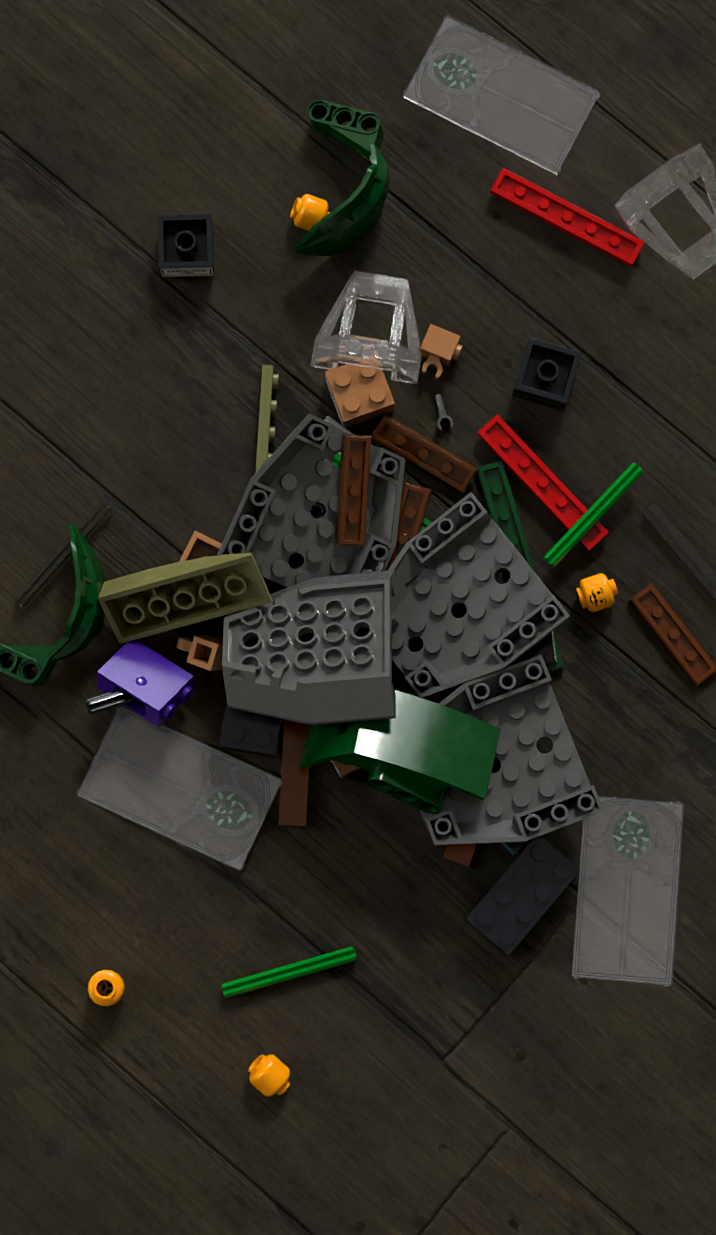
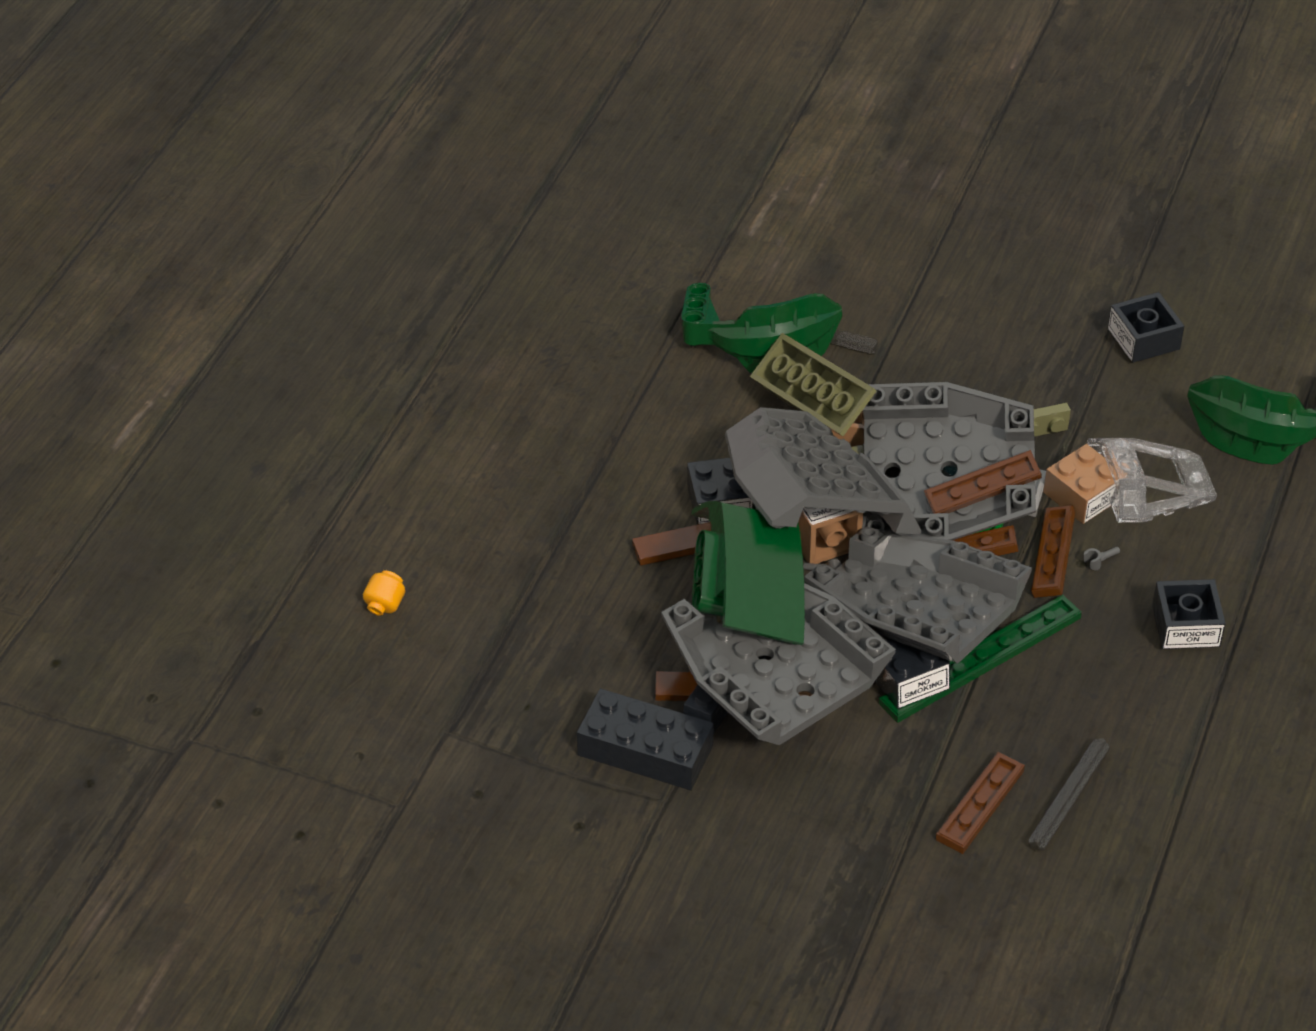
camera: 75 degrees right, 35 degrees down
clear piece [76,706,283,871] -> none
dark purple piece [85,640,194,727] -> none
light orange head [87,970,125,1007] -> none
green axle [221,946,357,998] -> none
medium nougat brick [419,324,463,380] -> none
red plate [477,414,609,552] -> none
green axle [543,463,643,568] -> none
clear piece [571,796,684,987] -> none
light orange head [576,573,618,613] -> none

